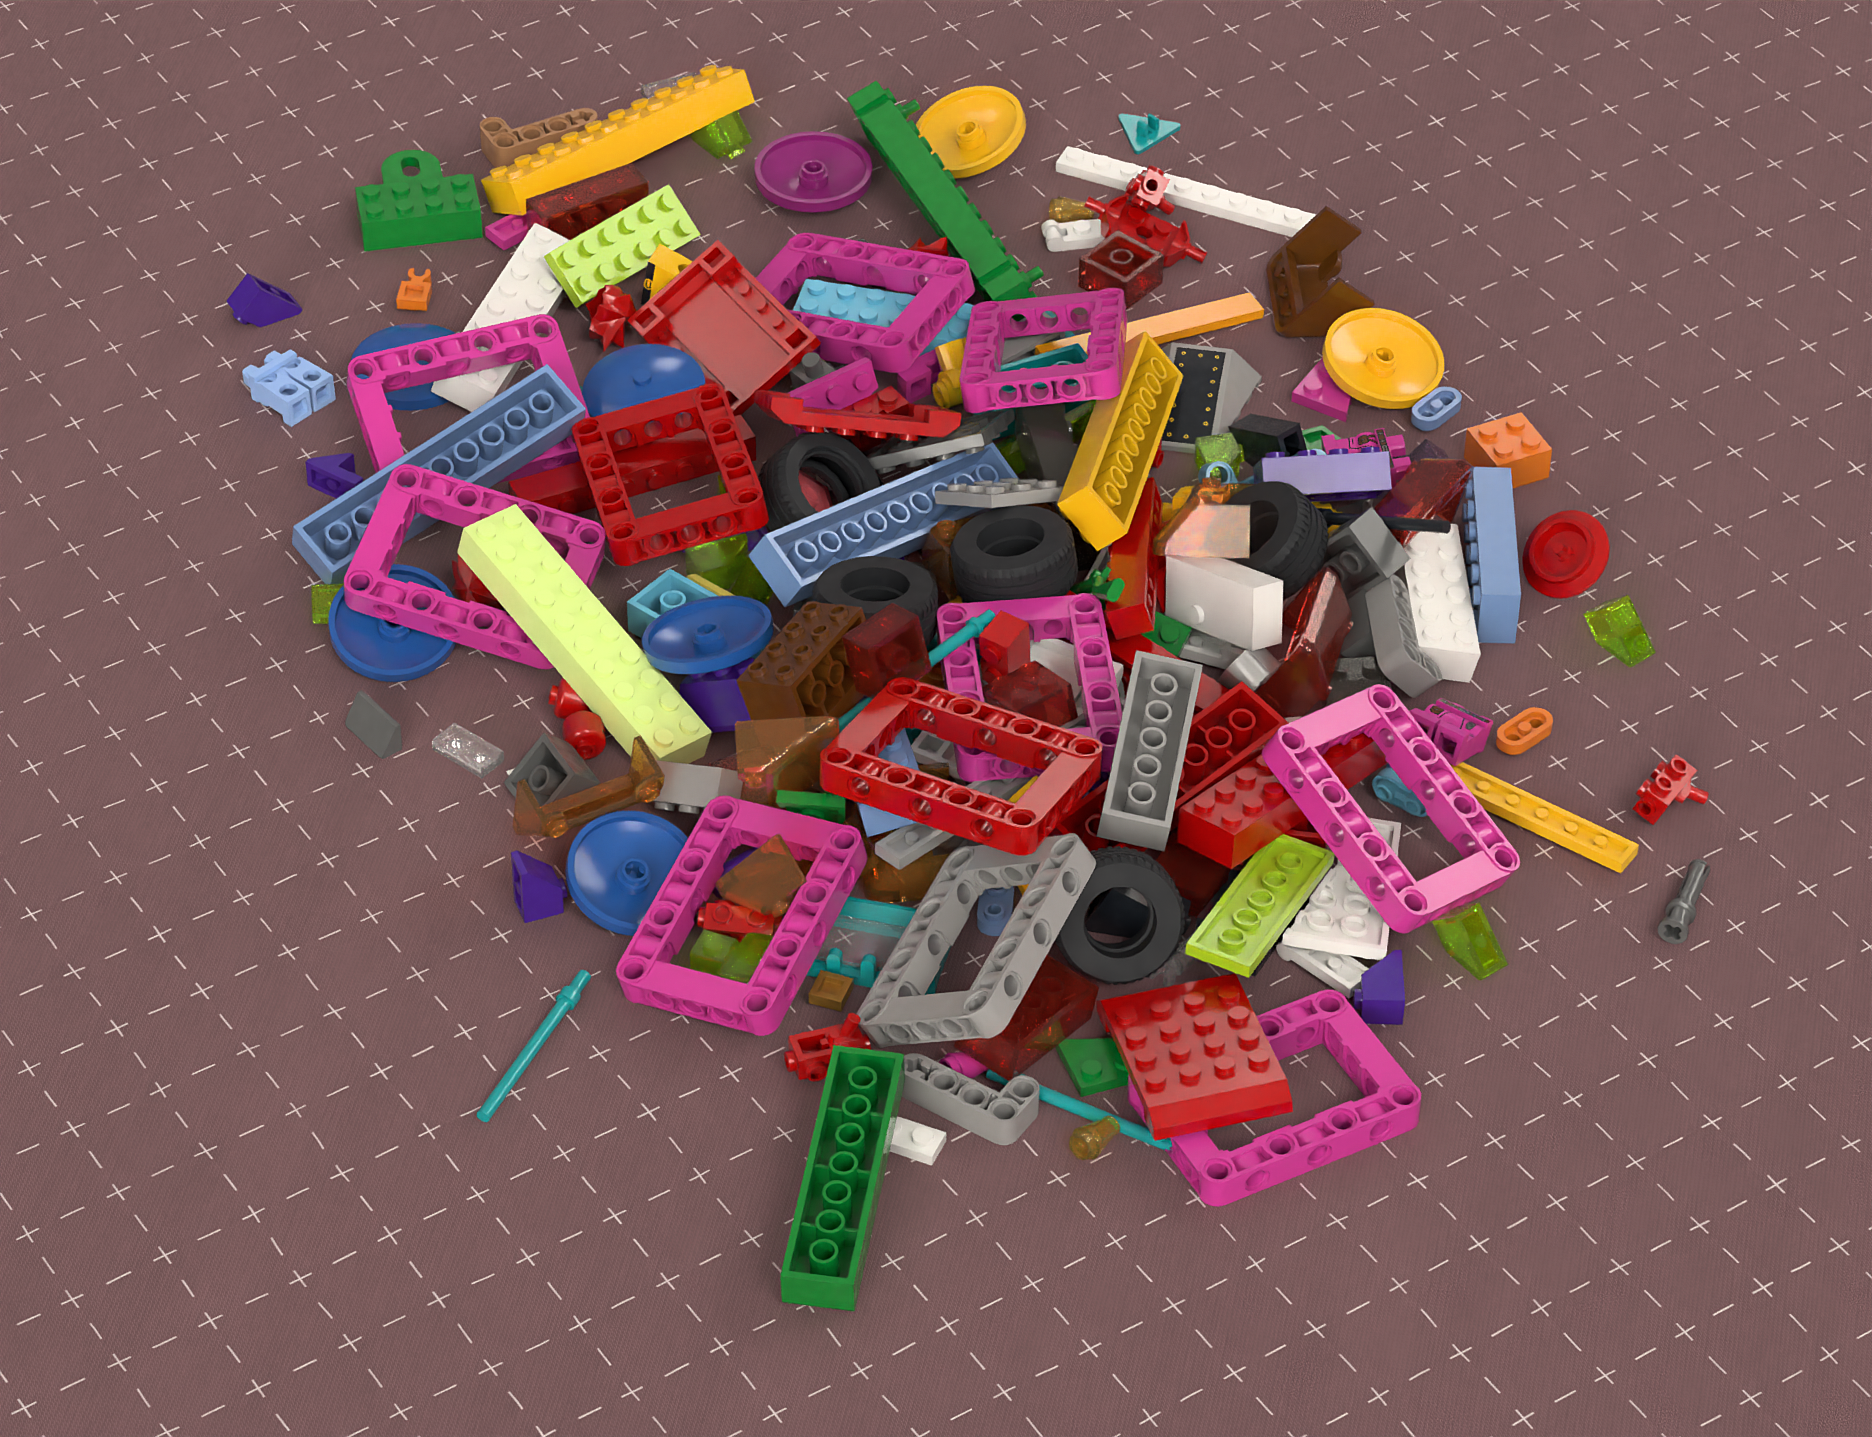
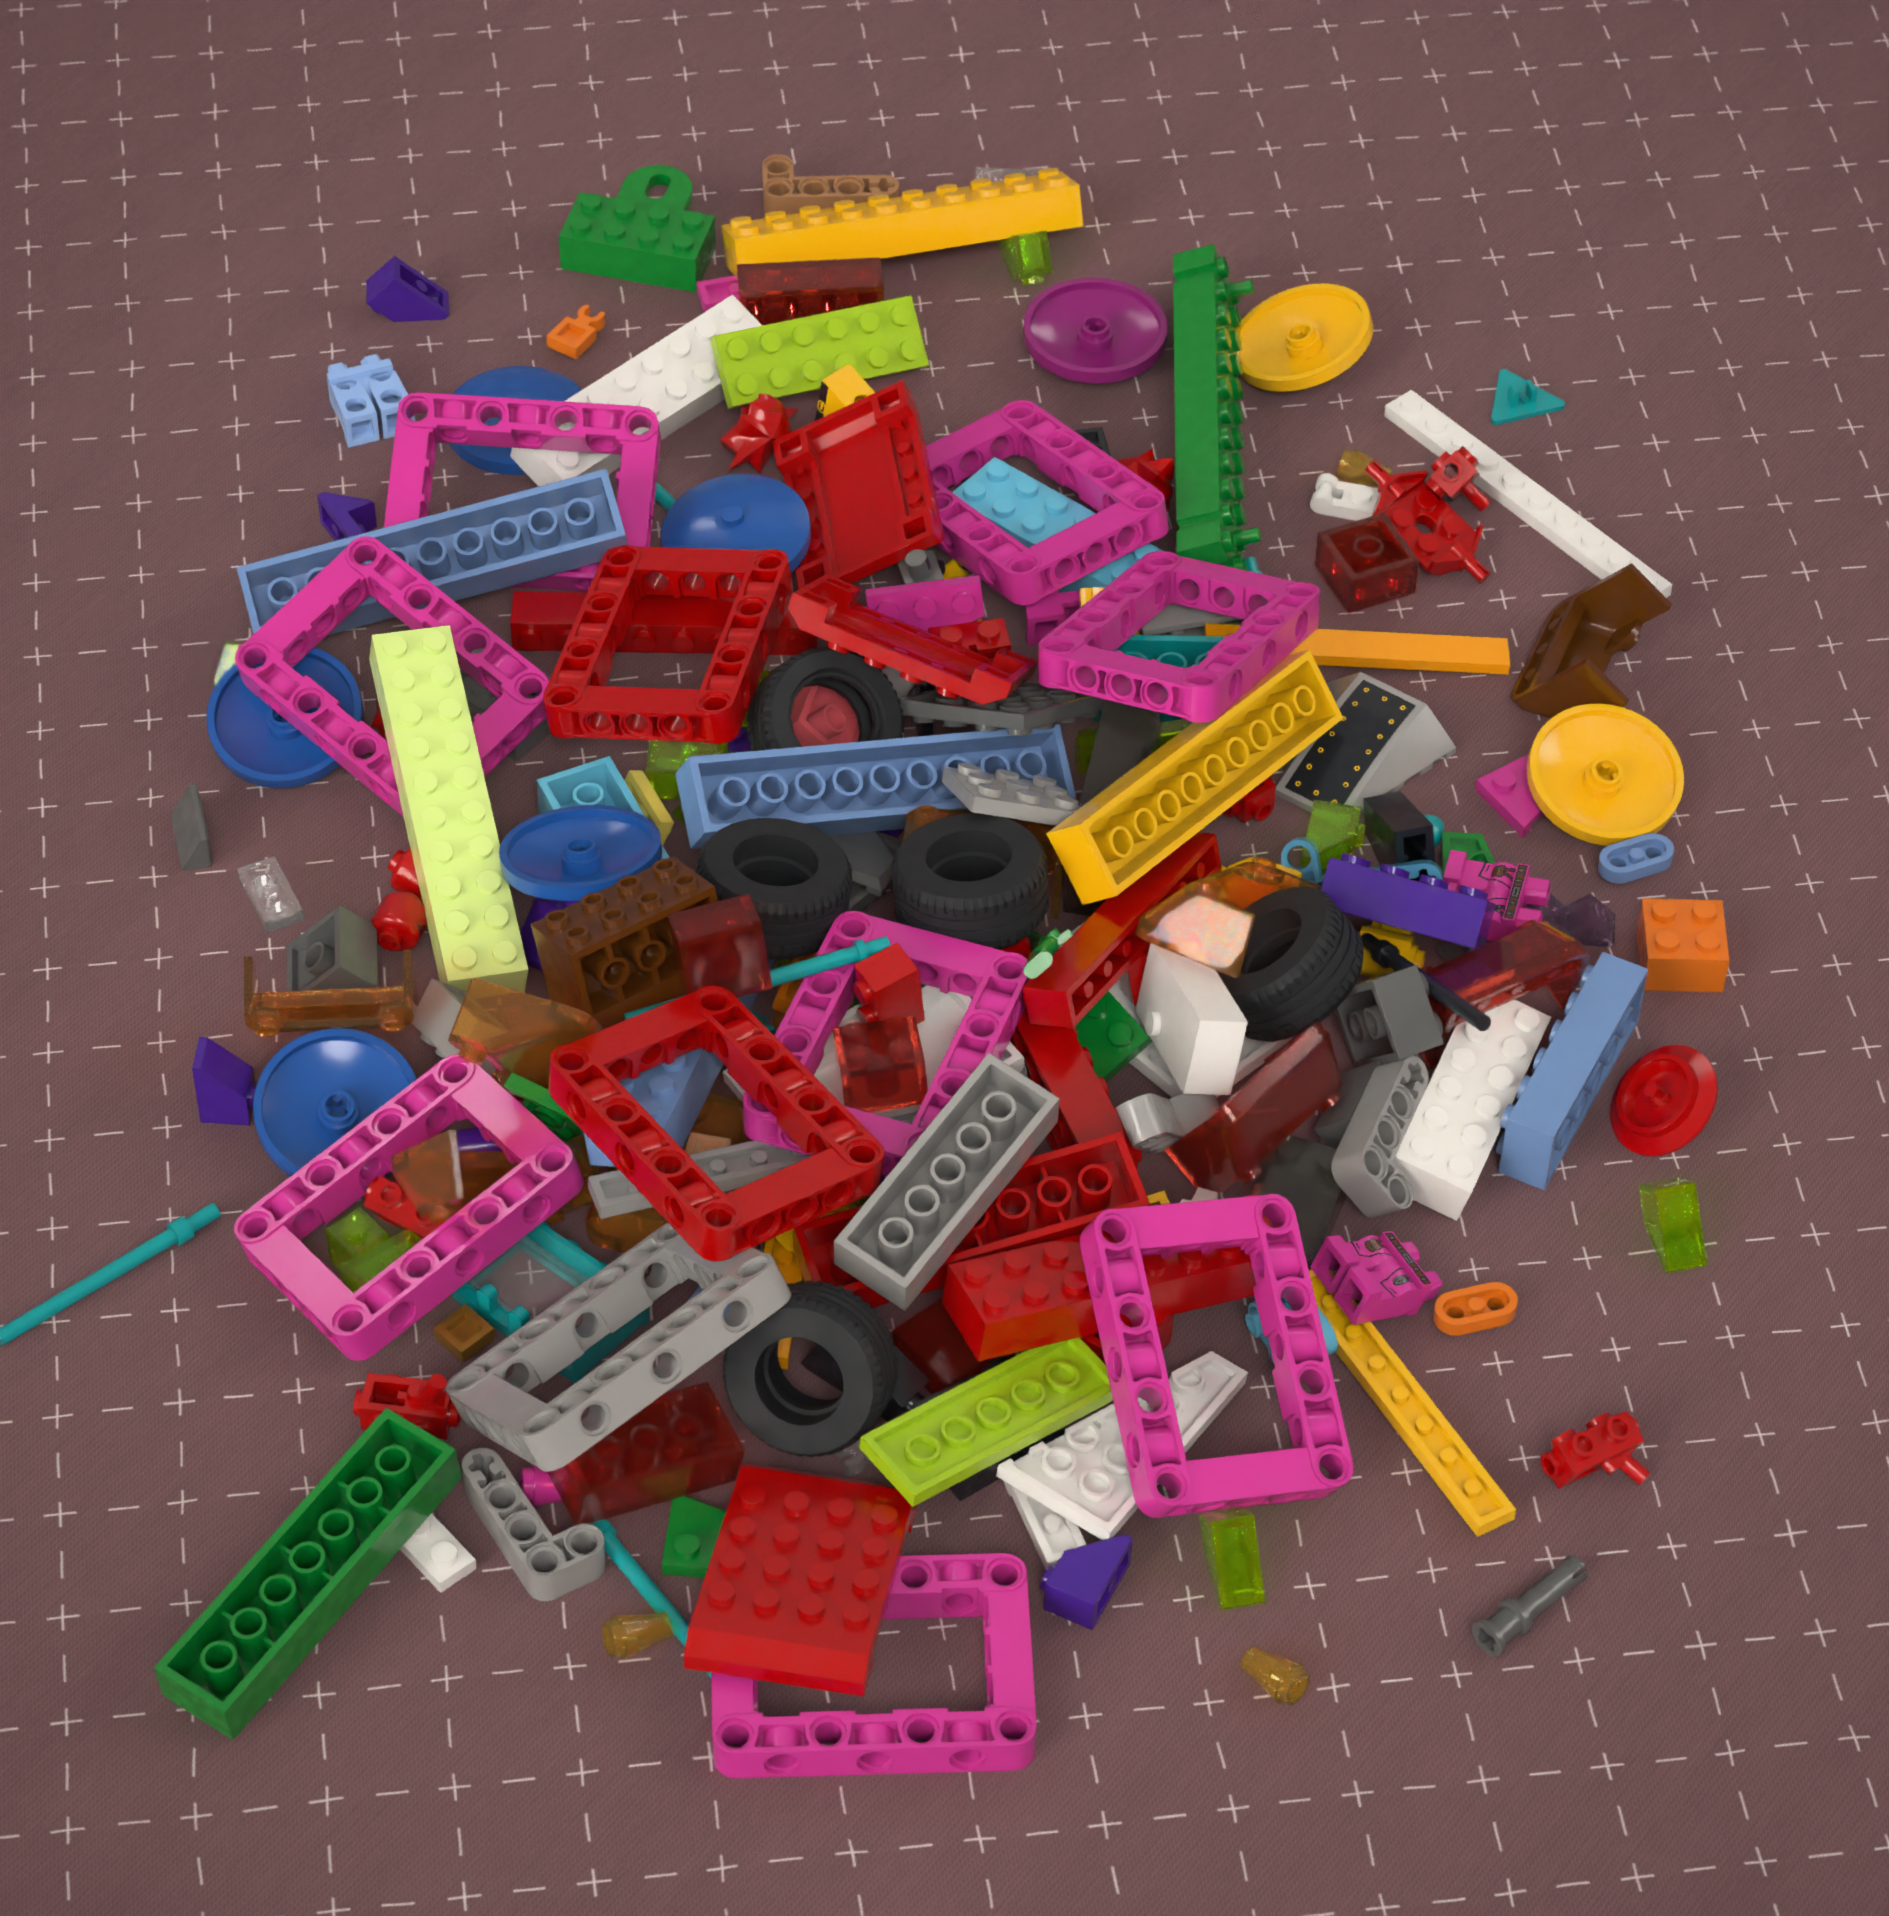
camera: 25 degrees right, 5 degrees up
none -> clear yellow cone [1240,1646,1310,1705]

